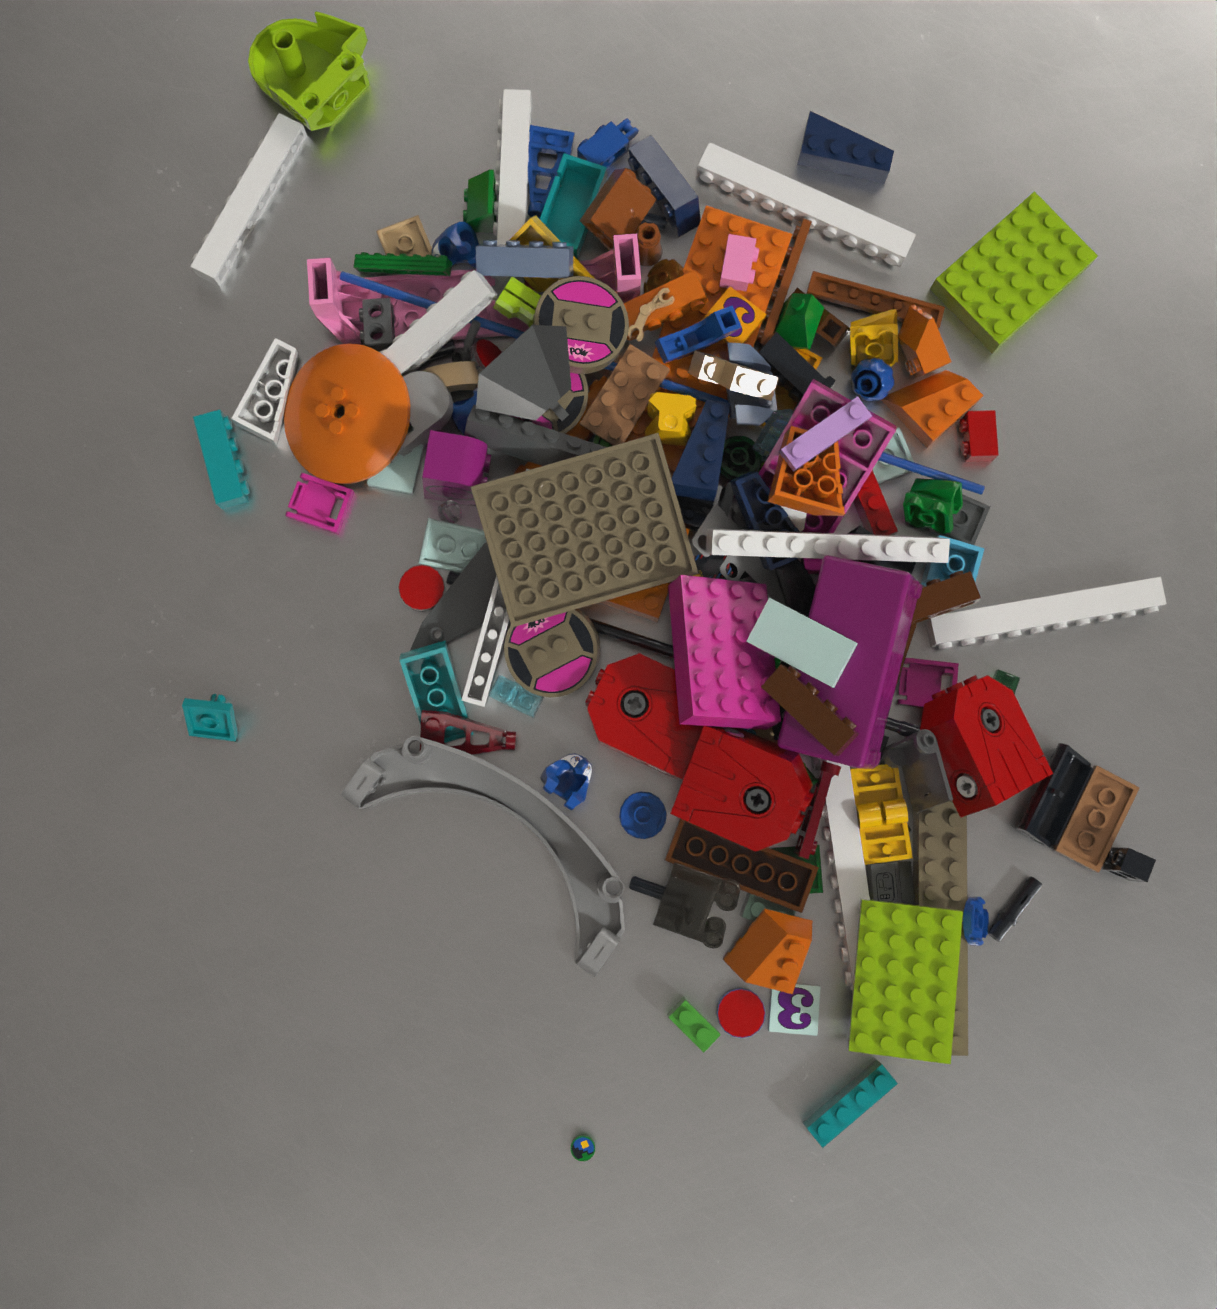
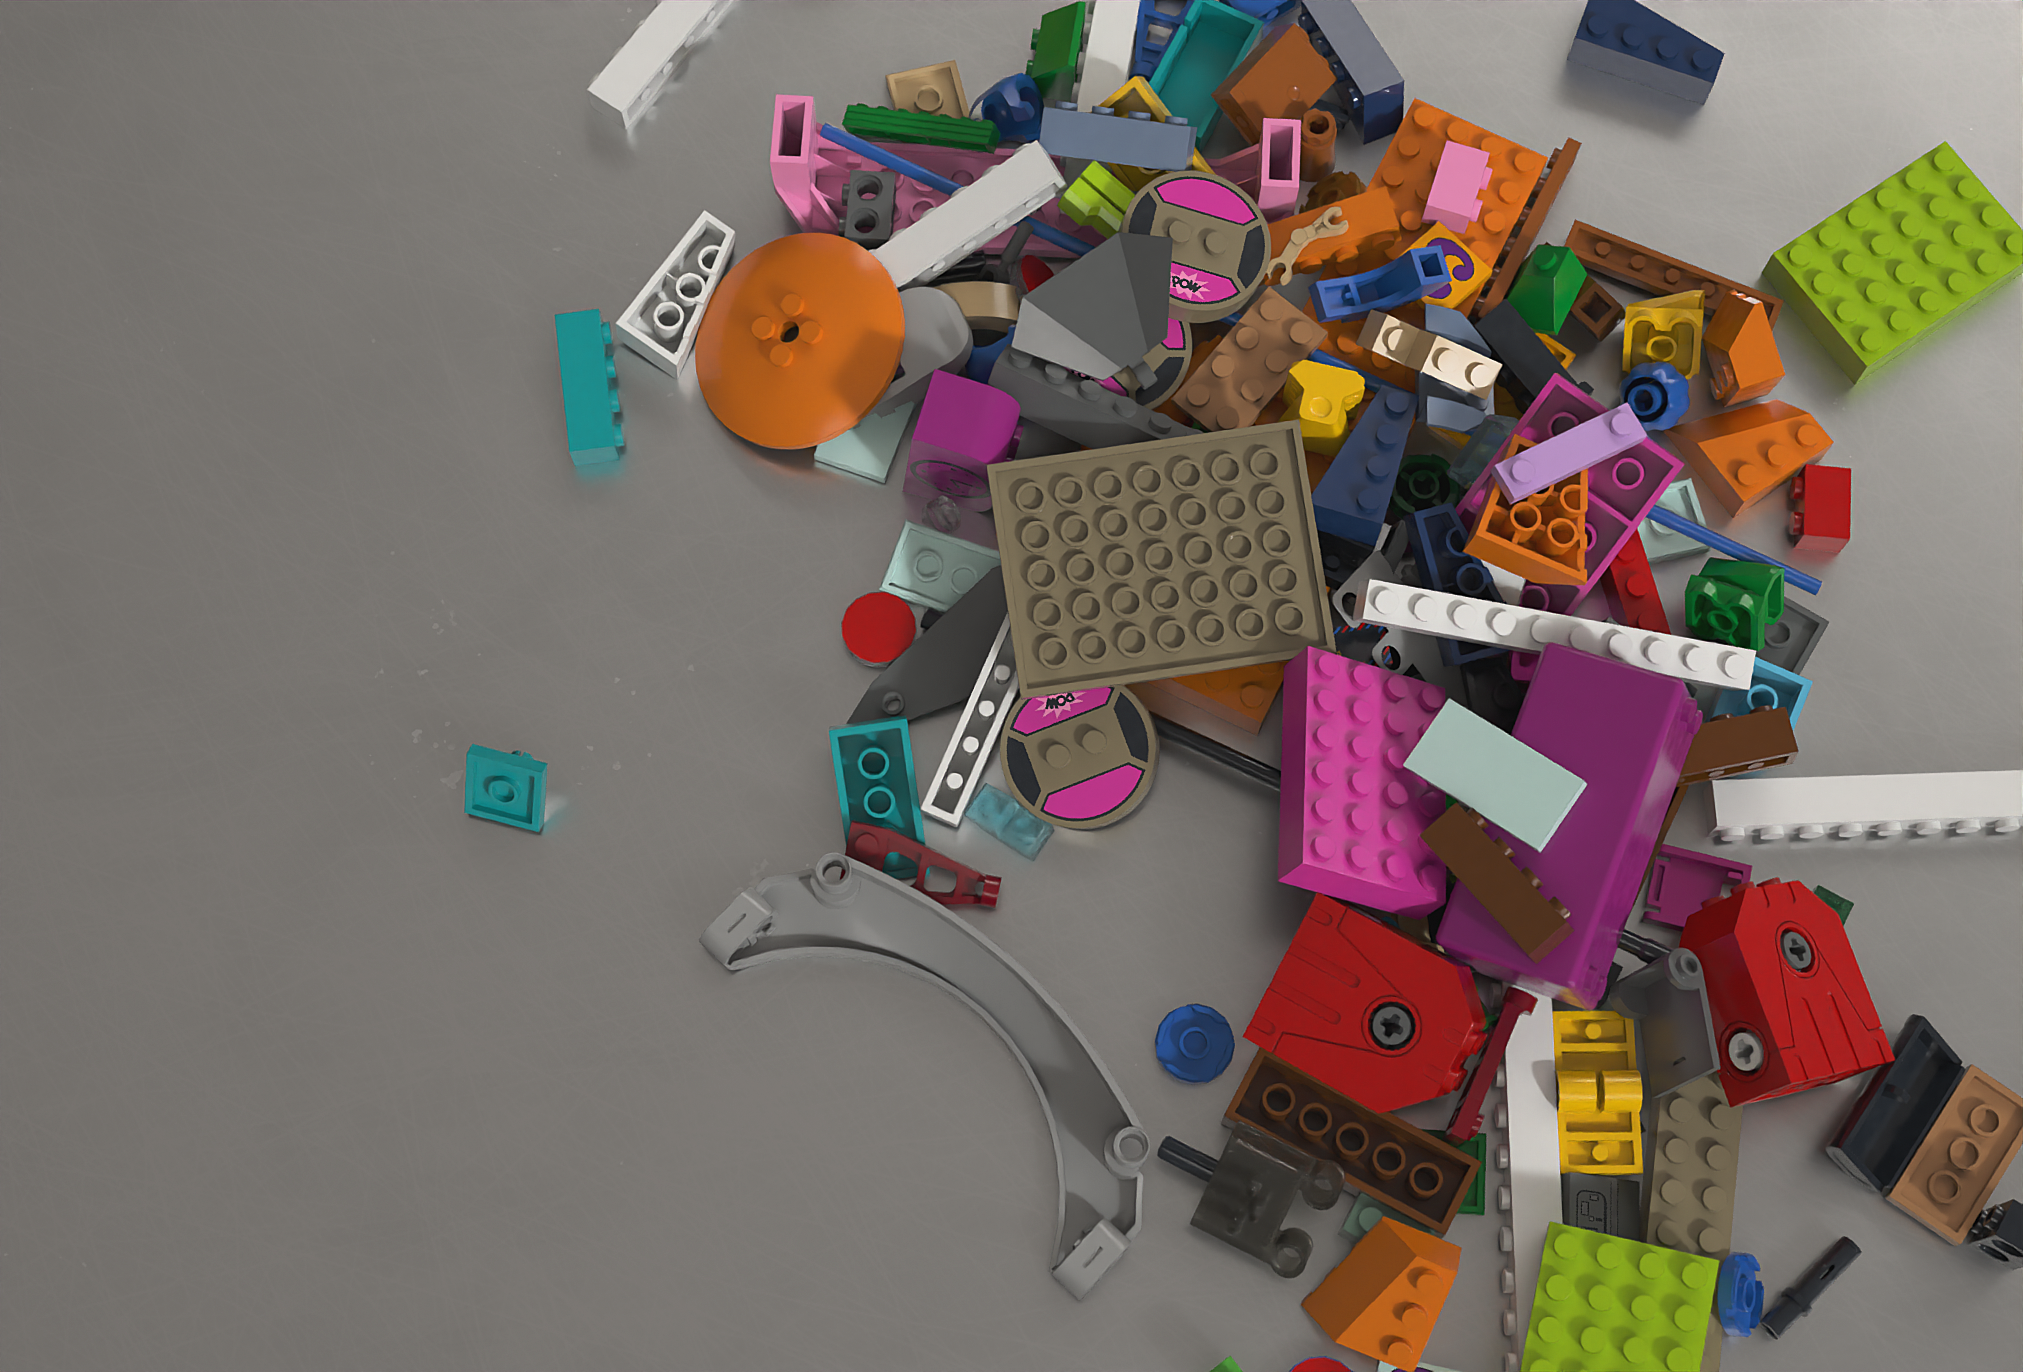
camera: 10 degrees right, 10 degrees down
dark pink container [285,473,354,535] -> none
blue piece [540,753,592,810] -> none
red piece [585,653,703,781] -> none
white brick [696,142,916,267] -> none

